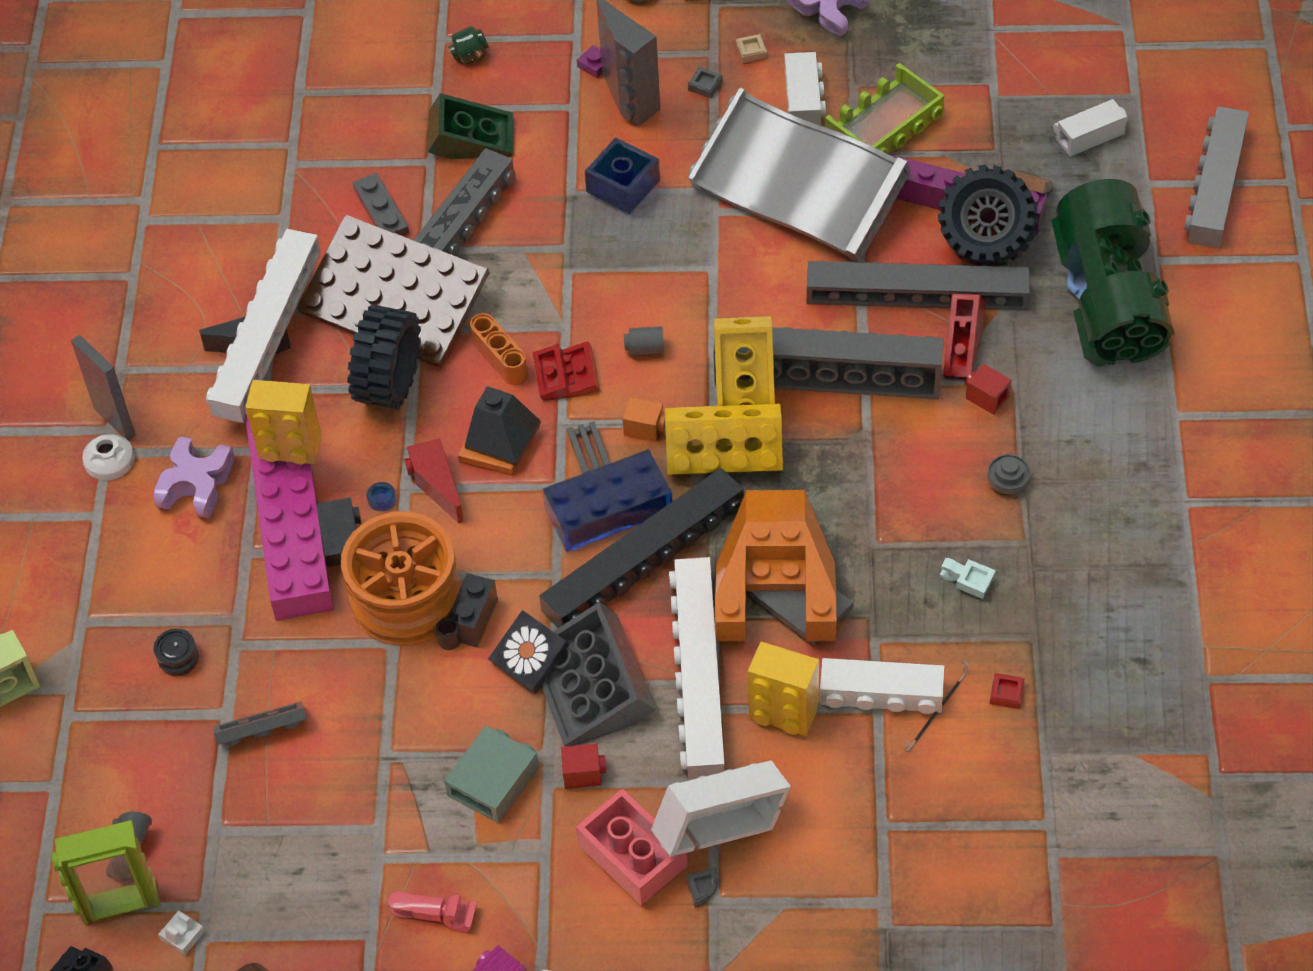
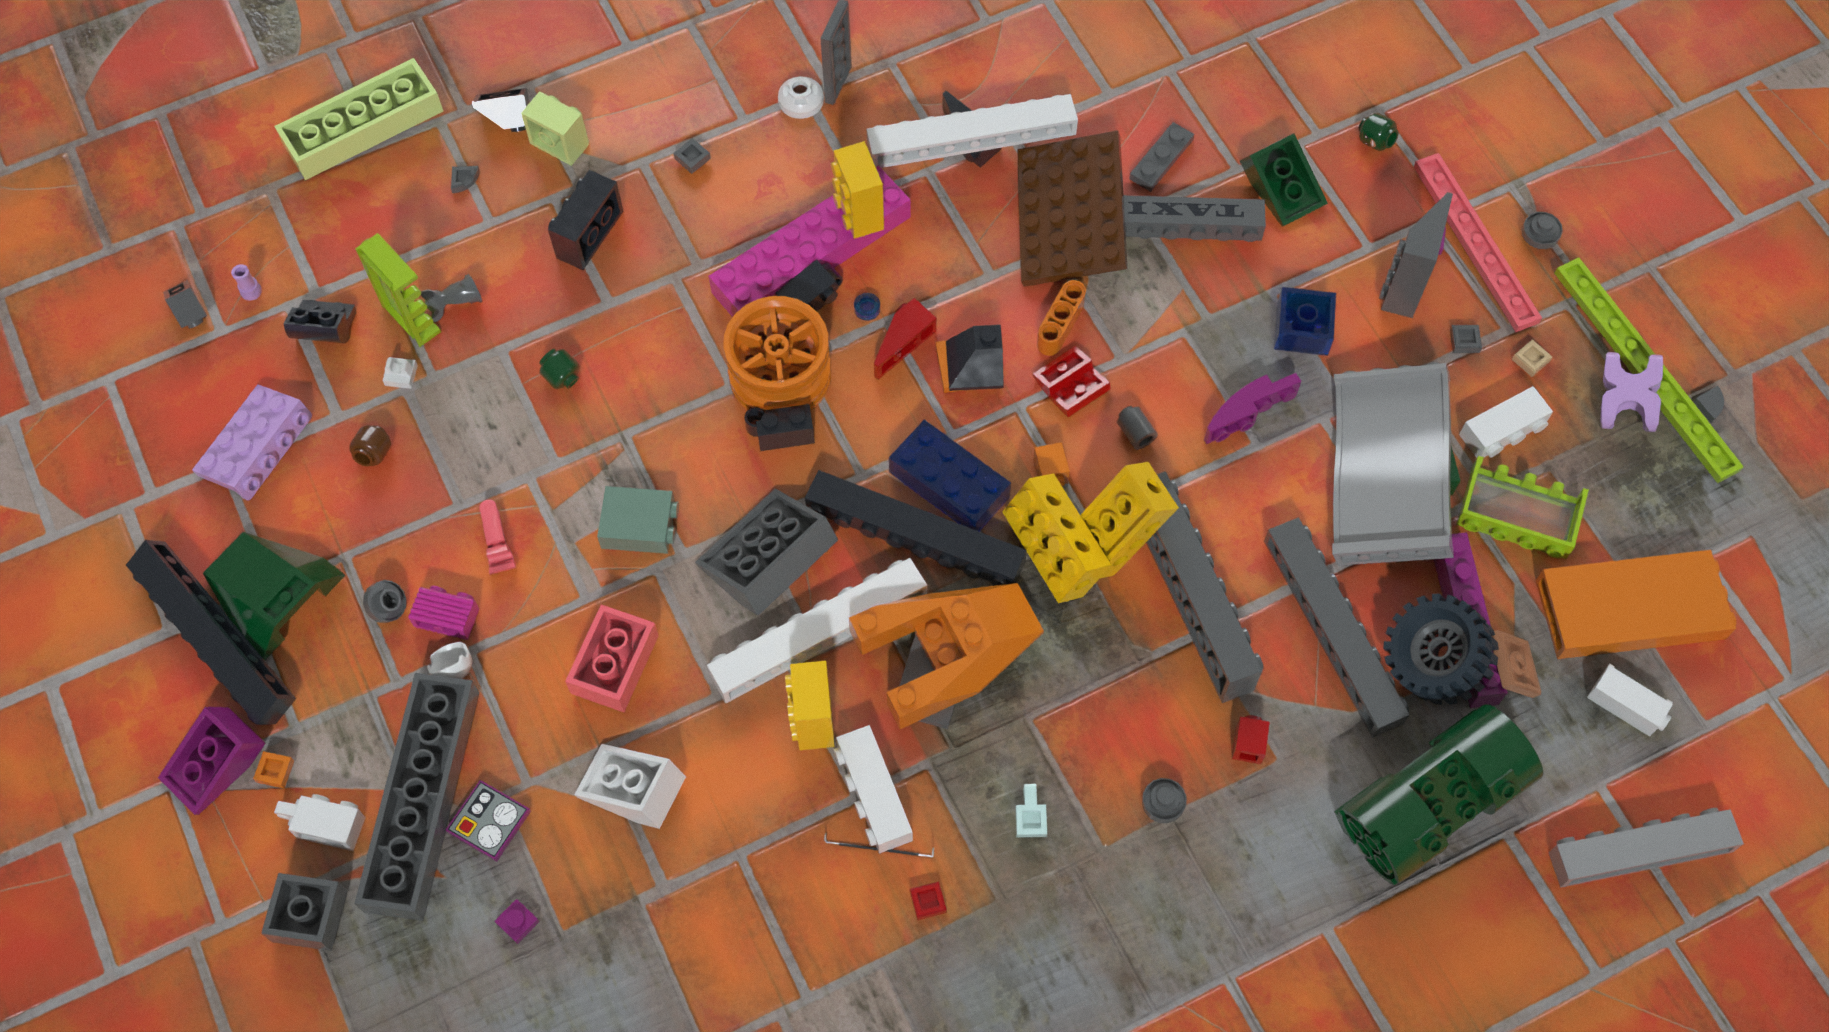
camera: 60 degrees right, 10 degrees up
lavender piece [153,436,235,518] -> none
black wheel [153,629,199,676] -> none
dark grey plate [213,701,306,746] -> none
black wheel [347,305,421,409] -> none
tile [488,610,570,693] -> none
red brick [561,743,607,789] -> none
dark grey tile [567,421,611,478] -> none
white piece [651,760,791,857] -> none
dark grey tile [686,868,718,907] -> none
red slope [943,294,986,378] -> none
none -> dark green head [539,349,580,389]
none -> black brick [548,170,624,270]
none -> white slope [574,744,686,829]
none -> dark grey plate [673,138,711,174]
none -> magenta slope [1204,373,1301,444]
none -> coral plate [1414,153,1542,332]
none -> orange brick [1535,550,1736,659]

